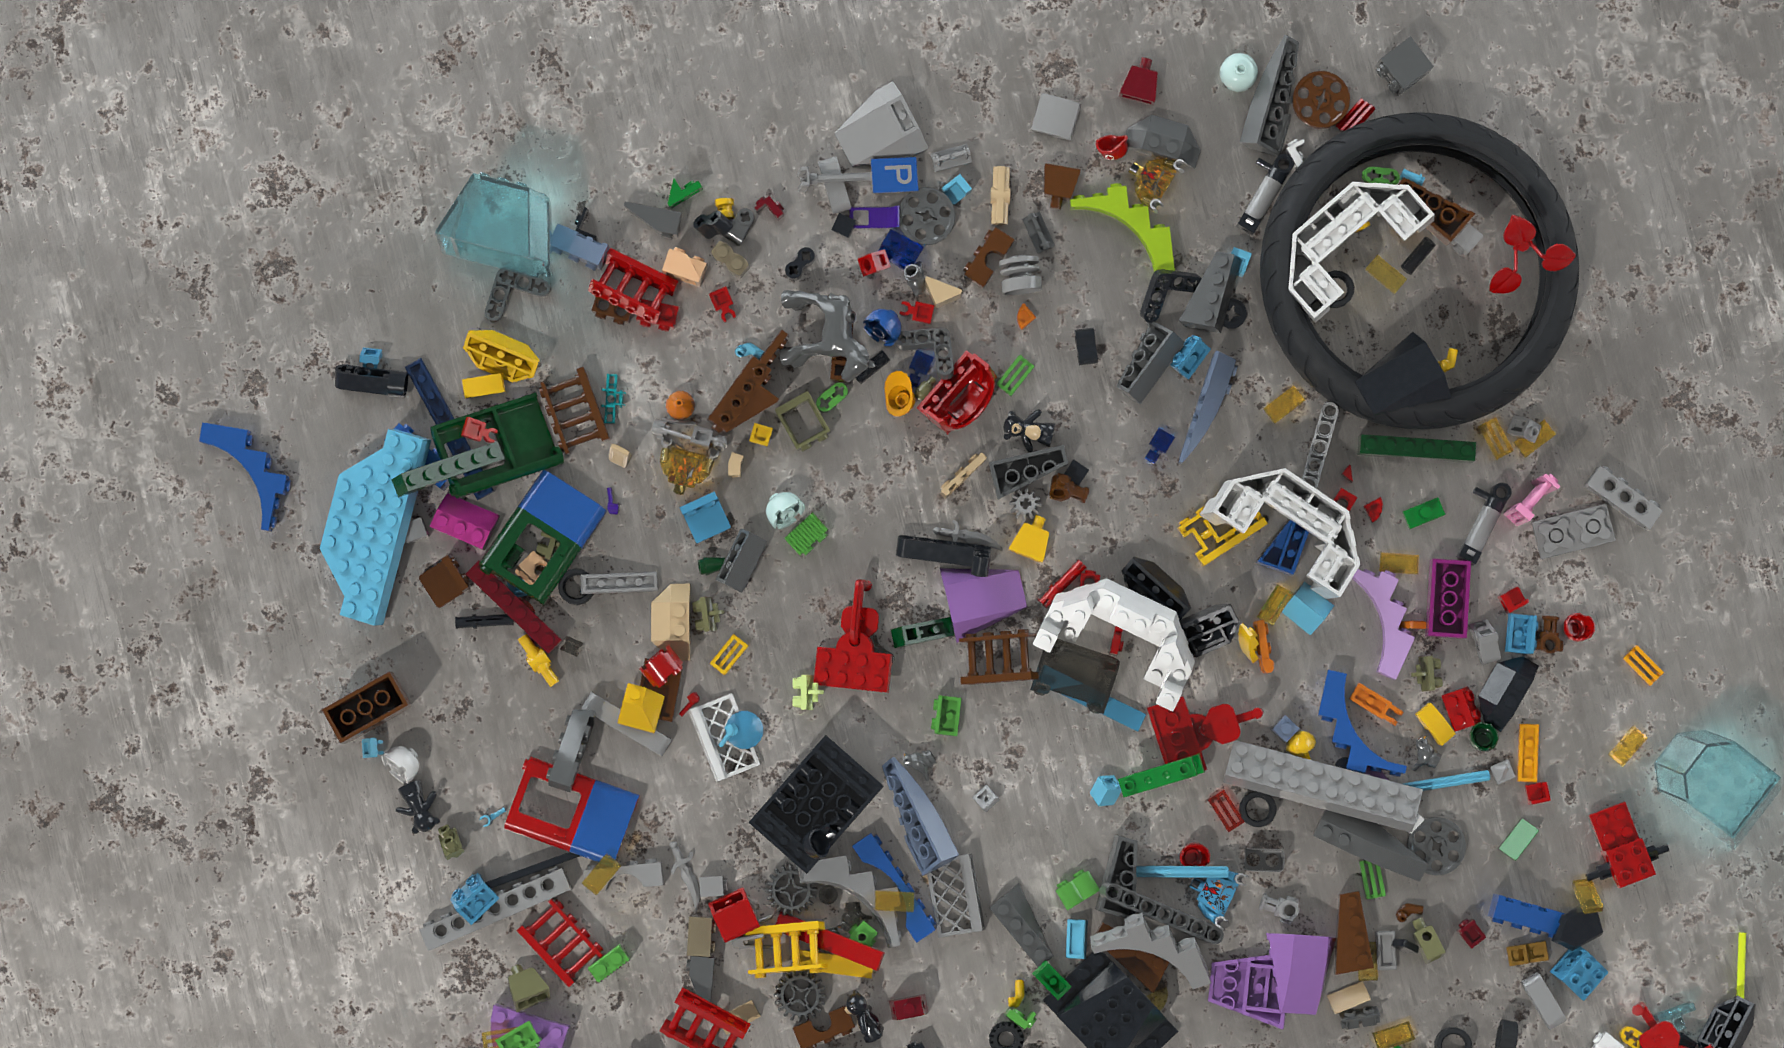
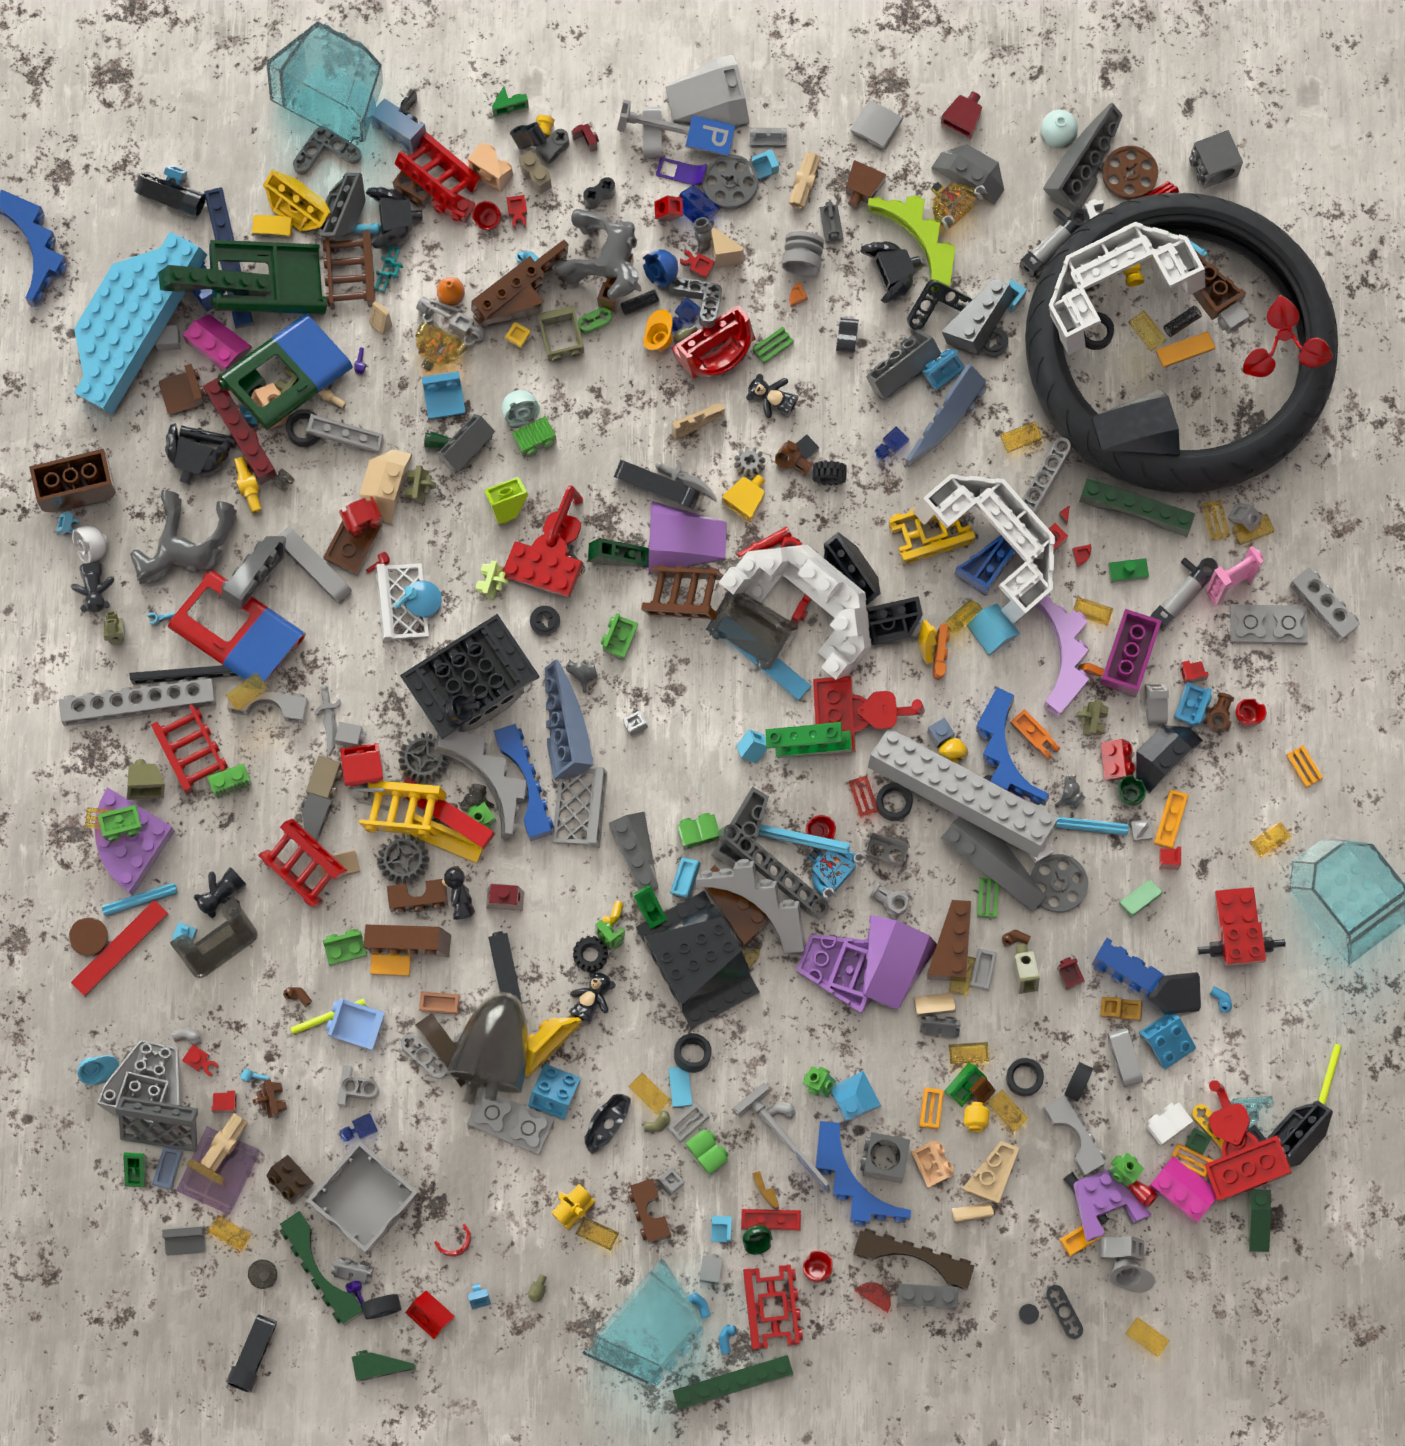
camera: 15 degrees right, 10 degrees down
dark azure bracket [450,873,499,925] -> none
red plate [461,417,498,443] -> none
yellow slope [617,683,665,734] -> none
dark grey slope [624,202,682,239] -> none
yellow tile [709,634,748,676] -> none
tan piece [728,452,744,477] -> none
clear smoke wheel [818,885,838,905] -> none
black tile [831,213,857,238] -> none
clear yellow tile [874,891,914,912] -> none
reddish brown arch [963,227,1015,289] -> none
dark grey wedge [988,445,1068,500] -> none
red helmet [1095,135,1128,160] -> none
black tile [1391,939,1419,954] -> none
yellow slope [1415,702,1456,746] -> none
yellow arm [1438,348,1458,373] -> none
clear yellow tile [1572,879,1603,914] -> none
none -> dark grey animal [130,490,237,584]
none -> black torso [165,423,232,485]
none -> dark grey wedge [318,173,366,238]
none -> tan bar [318,389,346,409]
none -> medium azure arm [353,223,381,236]
none -> black torso [366,187,423,249]
none -> red hair [472,201,502,231]
none -> lime slope [484,477,528,525]
none -> black gear [530,606,560,636]
none -> black tyre [812,460,847,485]
none -> black torso [860,241,922,303]
none -> light orange tile [1156,331,1216,368]
none -> dark azure arm [1210,986,1232,1013]

